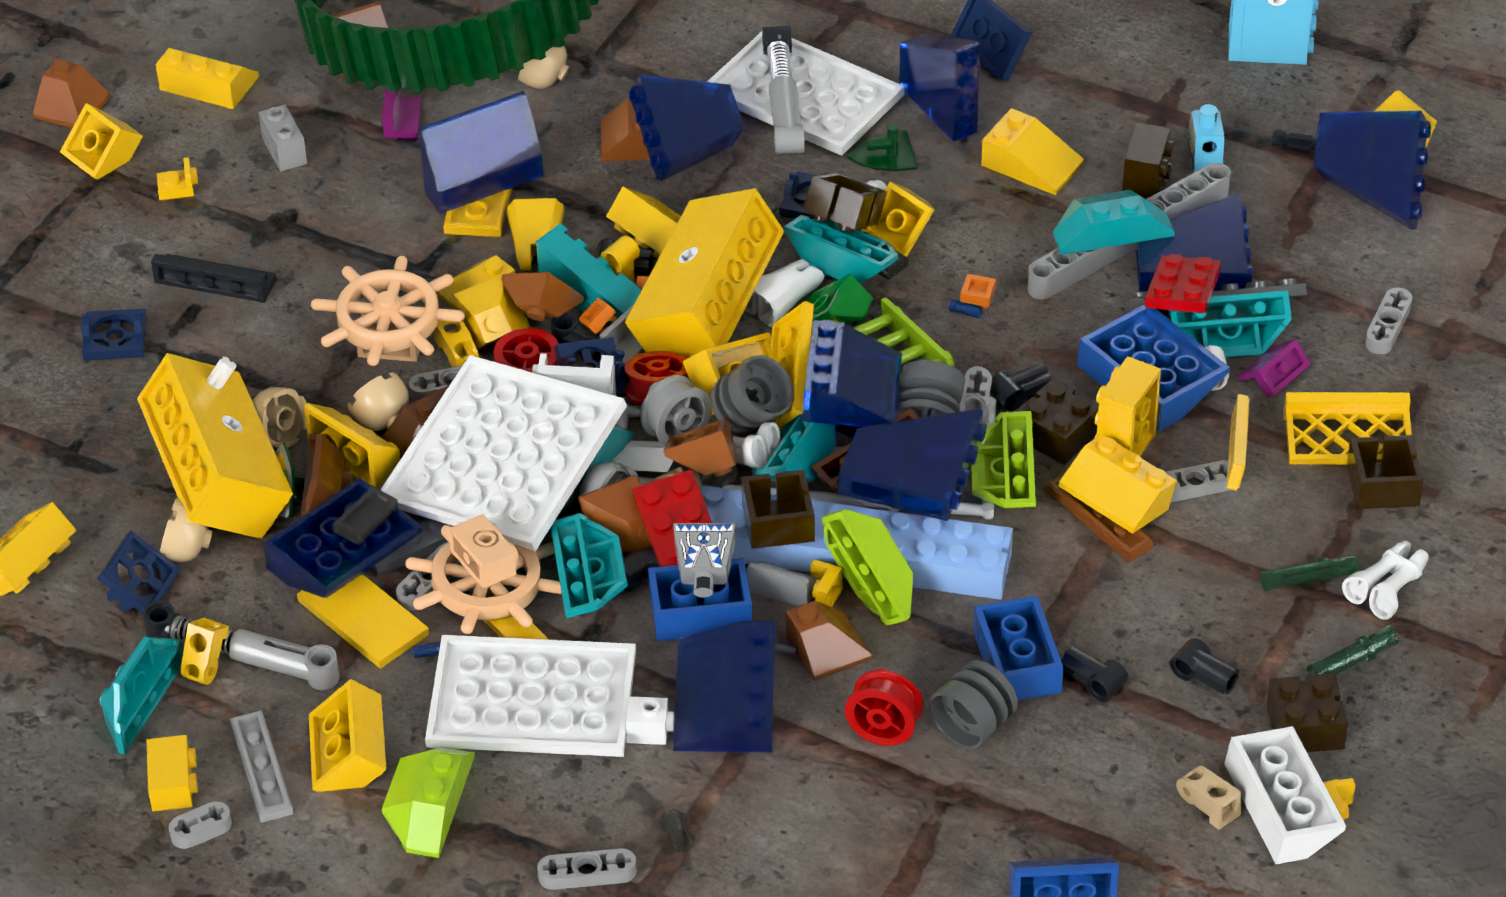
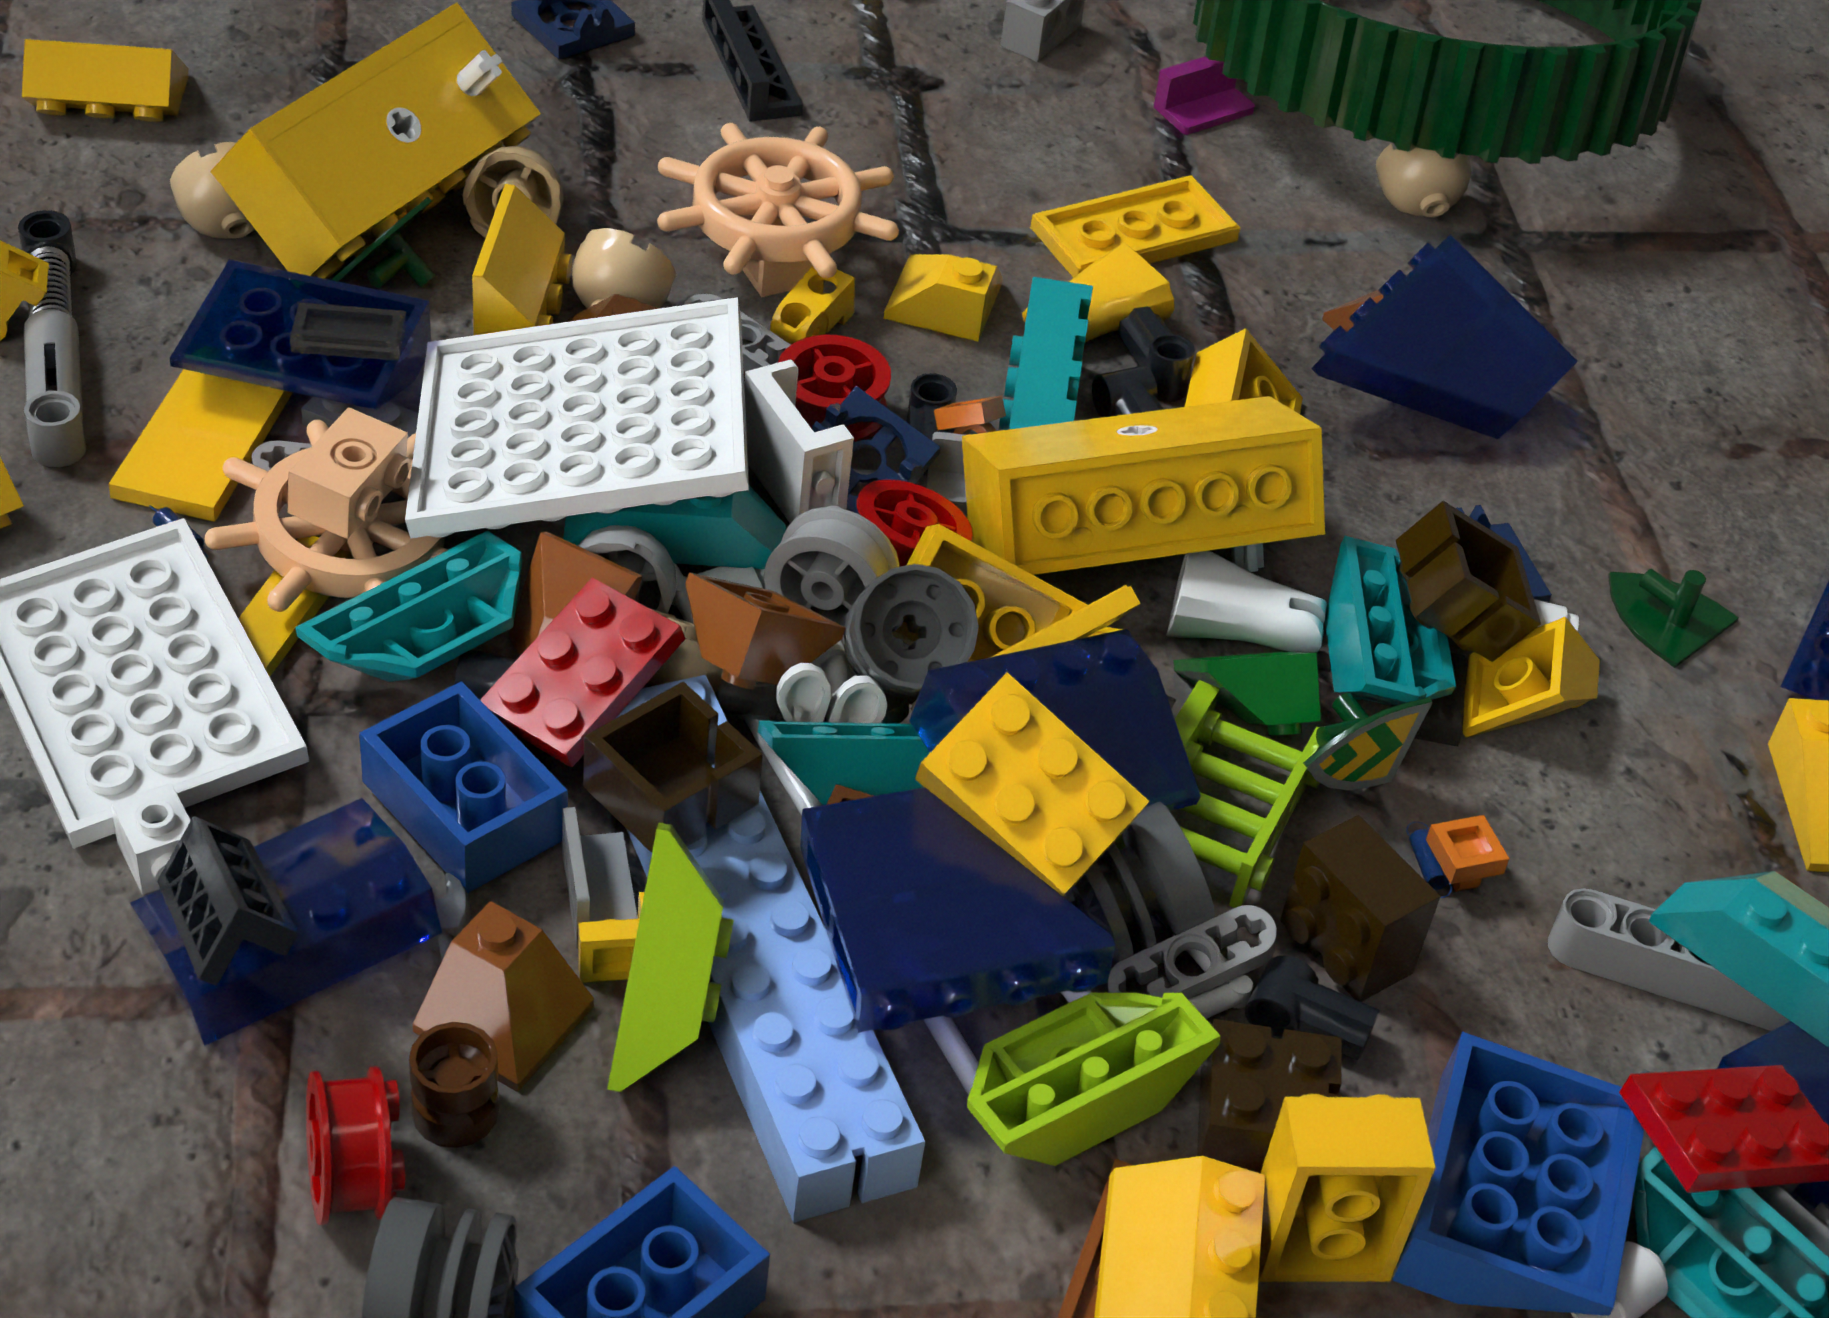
camera: 50 degrees right, 0 degrees up
dark blue piece [97,530,181,613] -> none
reddish brown wedge [300,434,352,545] -> none
clear blue slope [419,91,544,214] -> none
yellow slope [452,272,530,350] -> none
dark orange slope [501,272,584,321] -> none
yellow piece [601,235,640,284] -> none
torso [673,523,736,598] -> none
white plate [702,31,905,156] -> none
light grey piece [762,25,805,155] -> none
none -> black fence [157,816,299,986]
none -> reddish brown wheel [409,1022,499,1148]
none -> yellow brick [915,672,1150,907]
none -> black piece [1118,306,1195,401]
none -> dark brown piece [1280,814,1441,1002]
none -> shield [1303,693,1433,790]

